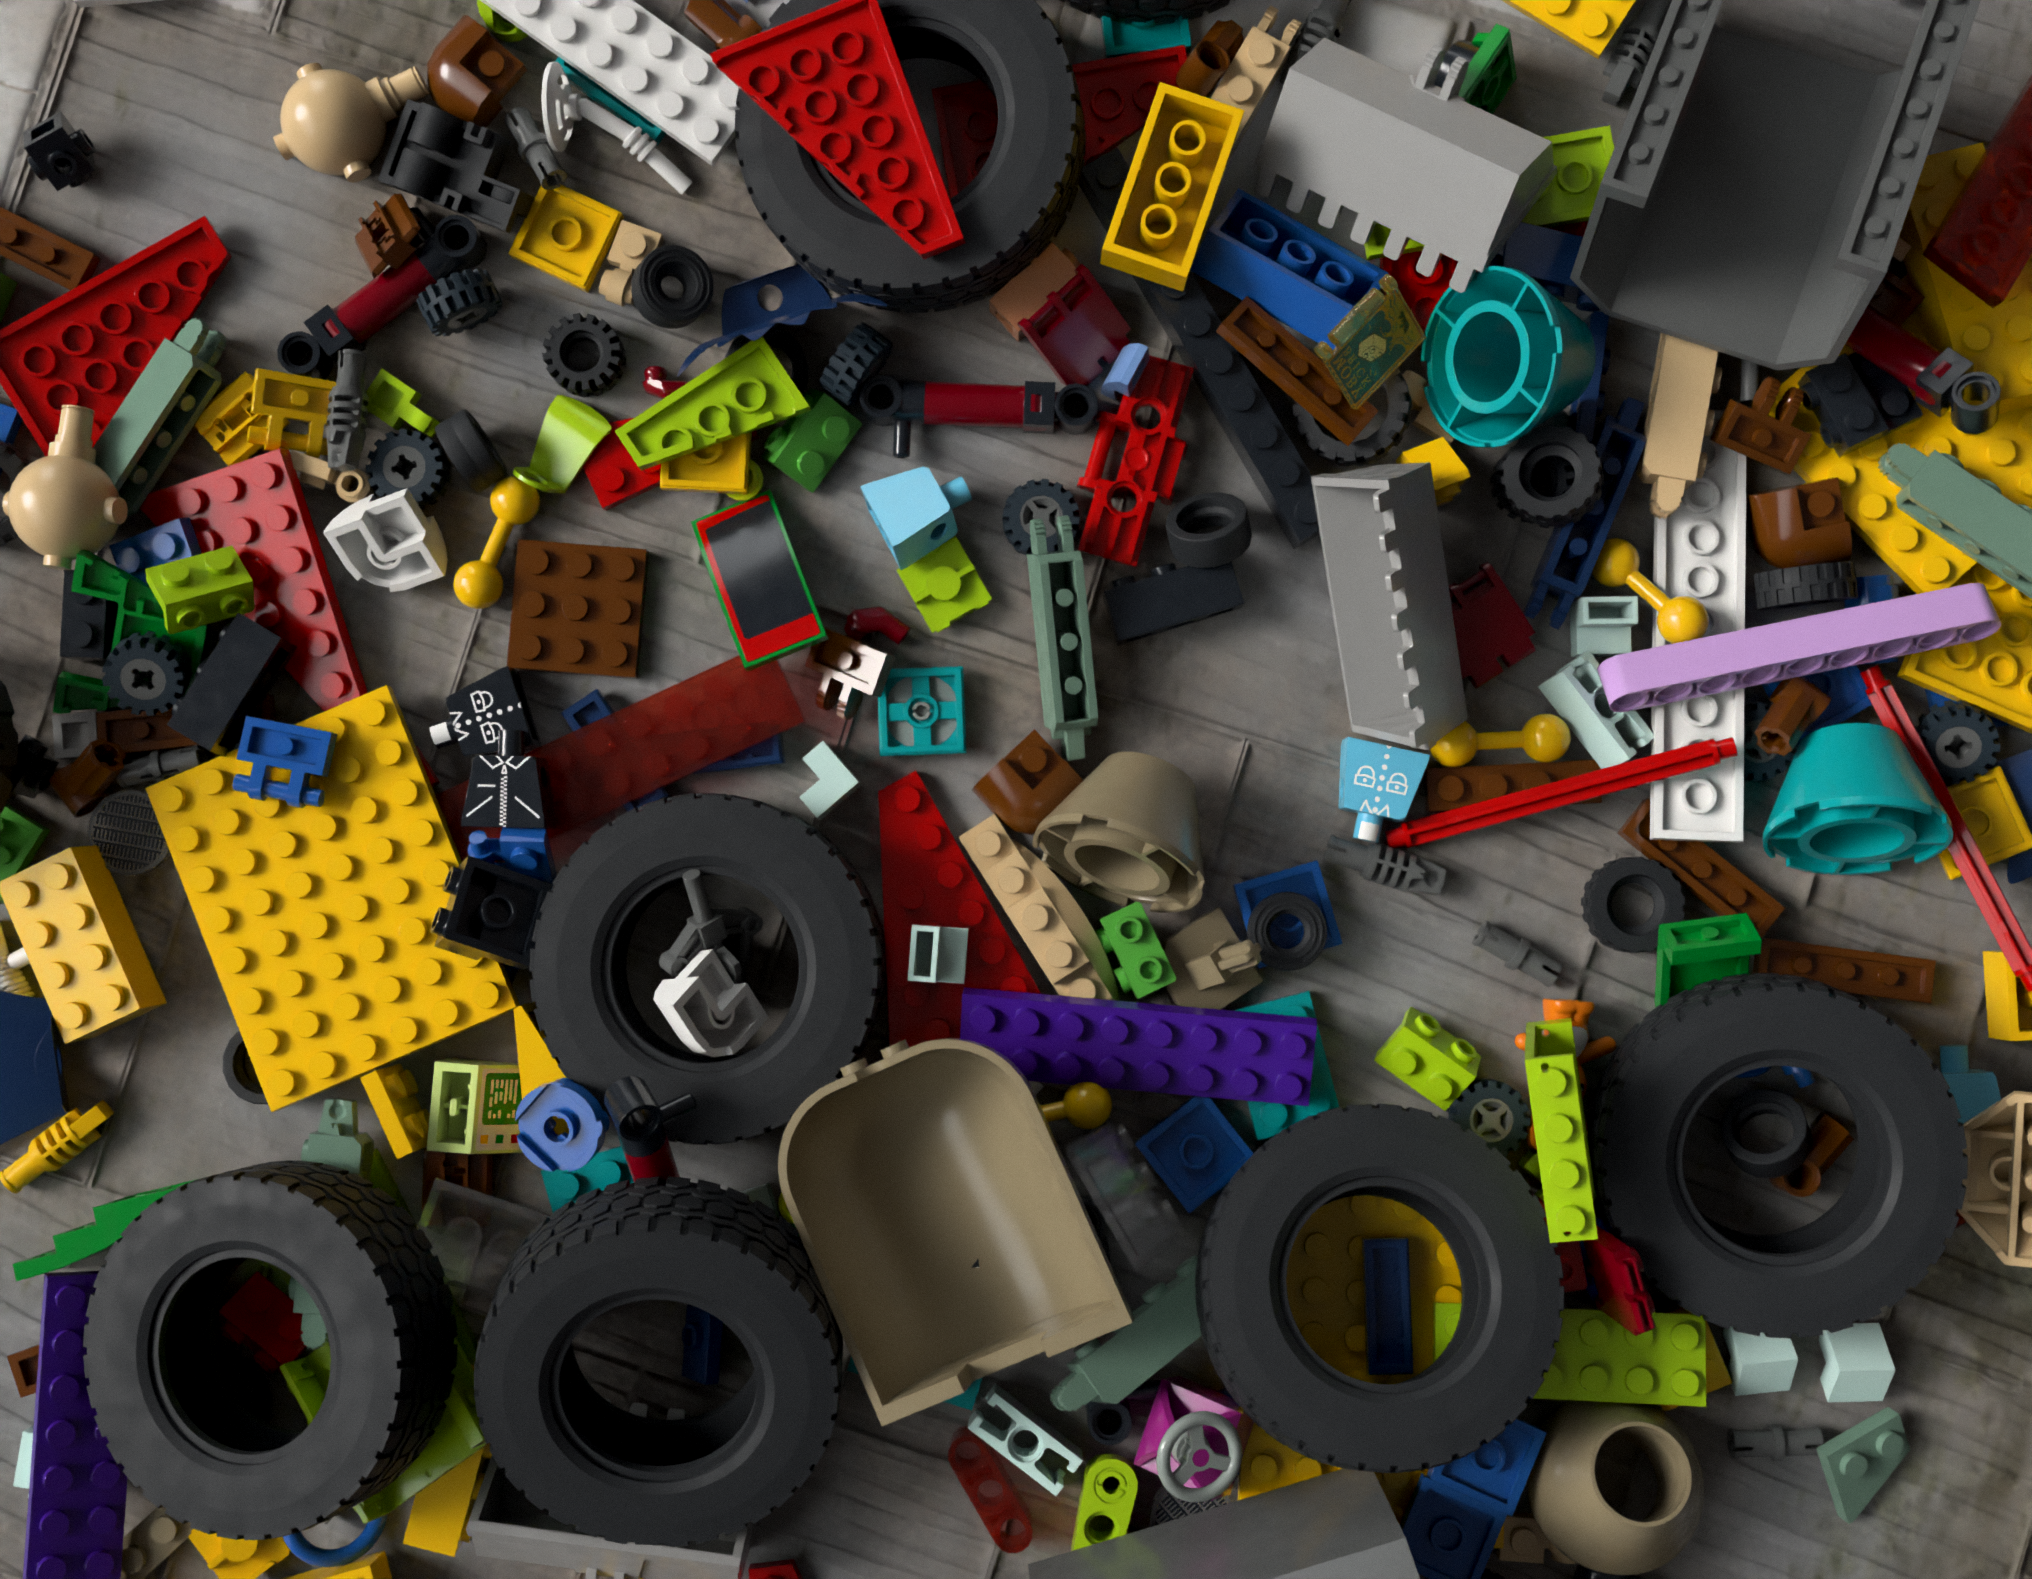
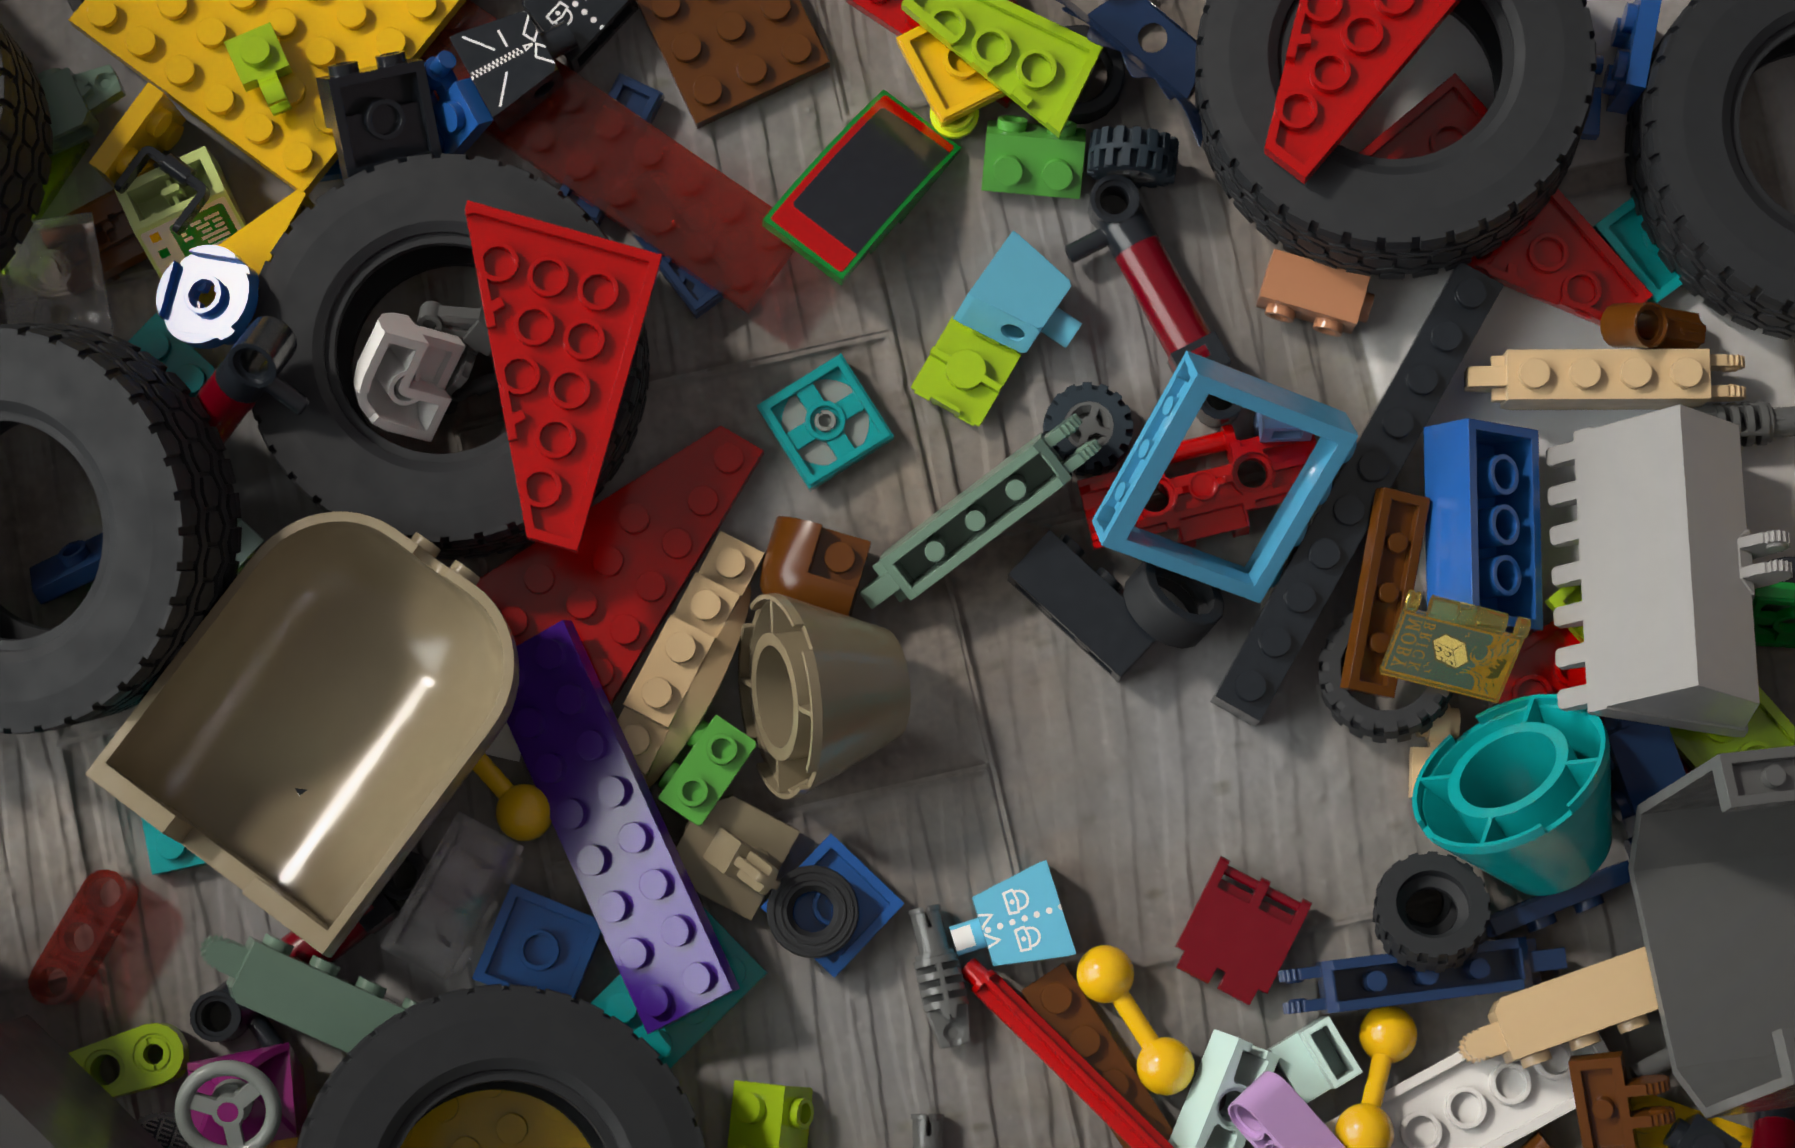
camera: 60 degrees right, 5 degrees down
light aqua piece [799,741,862,820] -> none
reddish brown hinge [805,627,896,721] -> none
dark red arm [844,606,911,645] -> none
light aqua piece [907,924,969,984] -> none
light aqua piece [968,1383,1083,1496] -> none
dark red plate [1017,264,1131,386] -> none
yellow brick [1100,82,1245,292] -> none
light grey piece [1311,462,1468,750] -> none
yellow slope [1395,437,1471,507] -> none
none -> black piece [114,146,210,235]
none -> lime plate [224,22,292,116]
none -> red wing [465,200,662,553]
none -> dark azure window [1092,350,1359,603]

